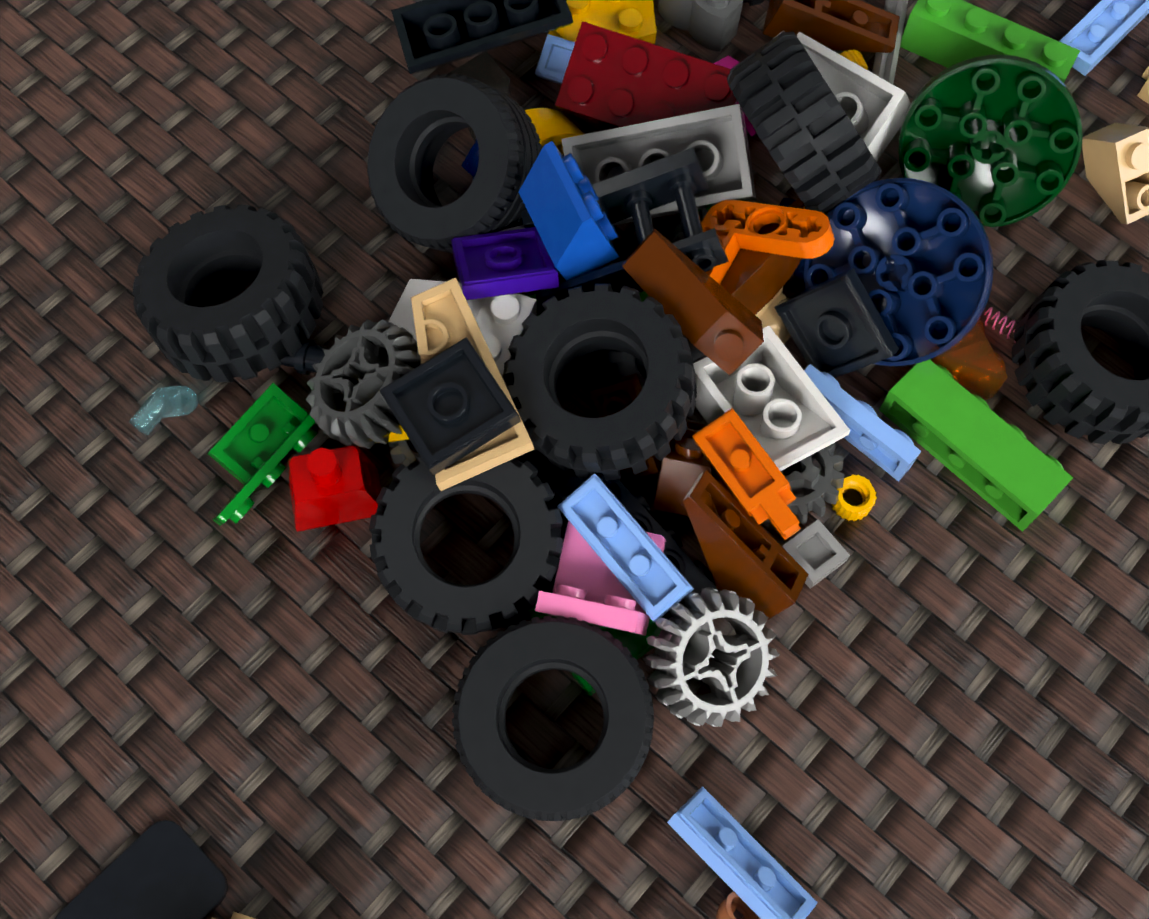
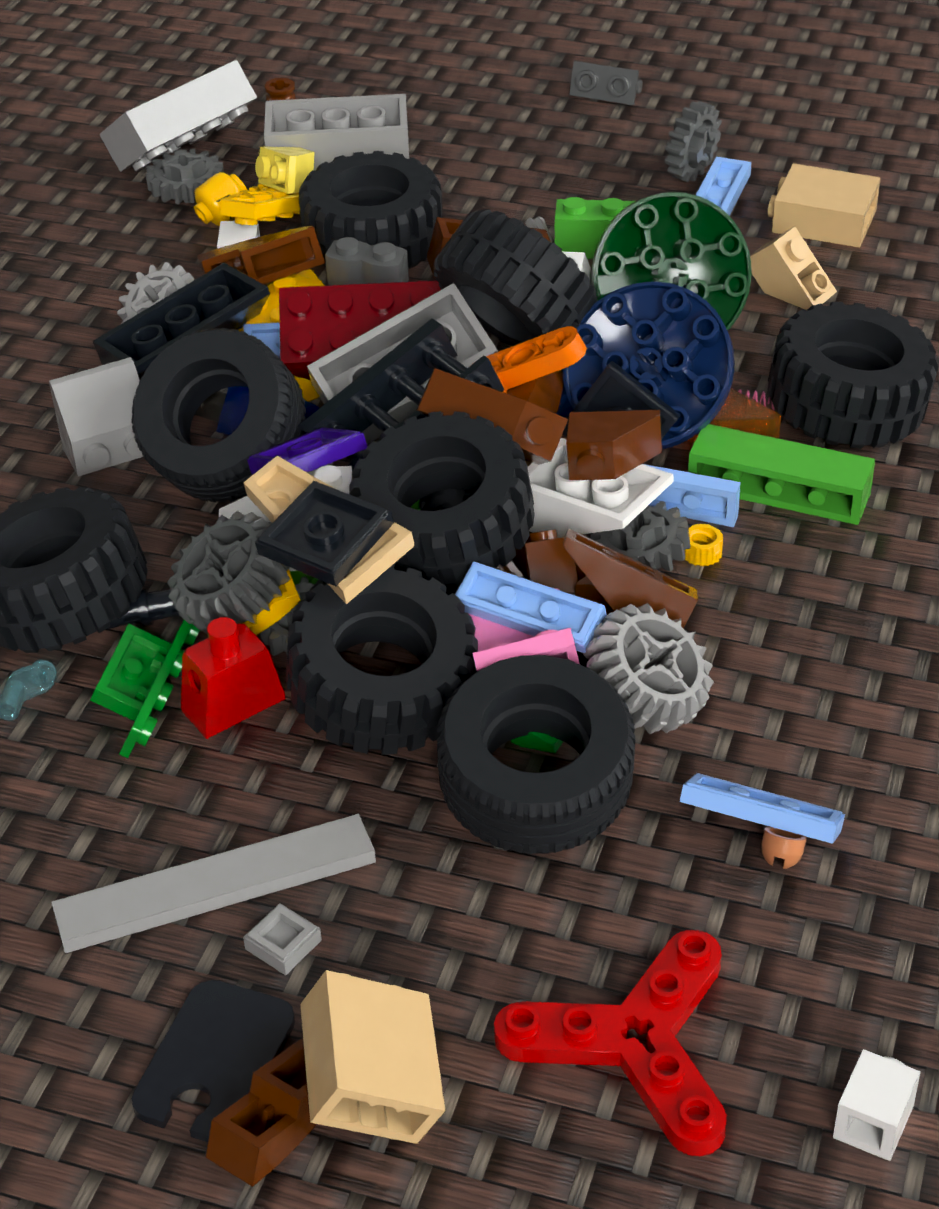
camera: 20 degrees left, 25 degrees down
blue slope [519,141,619,281] -> none
orange hinge [692,408,801,540] -> none
light grey plate [782,519,850,589] -> none
none -> light grey slope [49,357,143,477]
none -> light grey tile [51,814,376,953]
none -> light grey tile [243,903,322,976]
none -> reddish brown slope [566,410,662,480]

